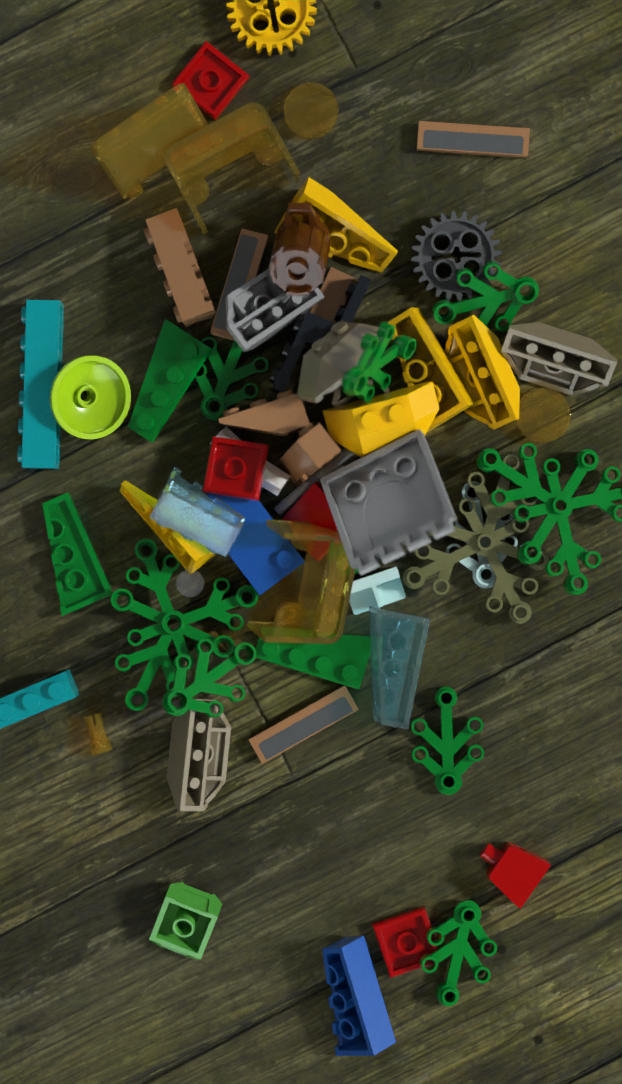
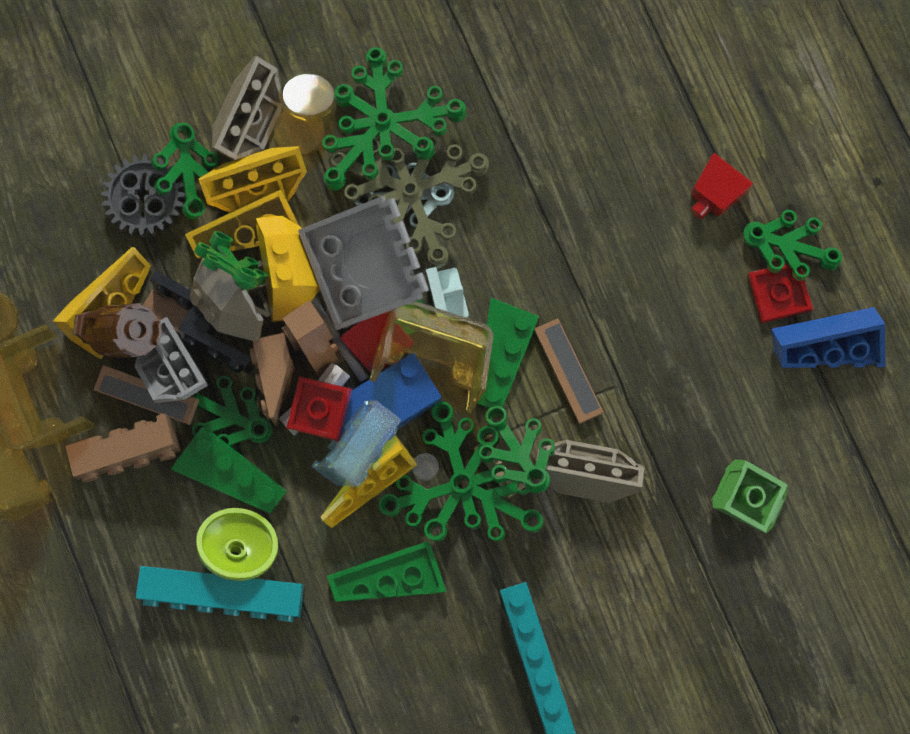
camera: 80 degrees left, 10 degrees down
clear yellow pin [84,713,113,755] -> none
clear light blue wedge [369,606,430,729] -> none
green plant [411,686,484,795] -> none
tile [417,121,530,158] -> none
none -> clear yellow tile [283,74,334,120]

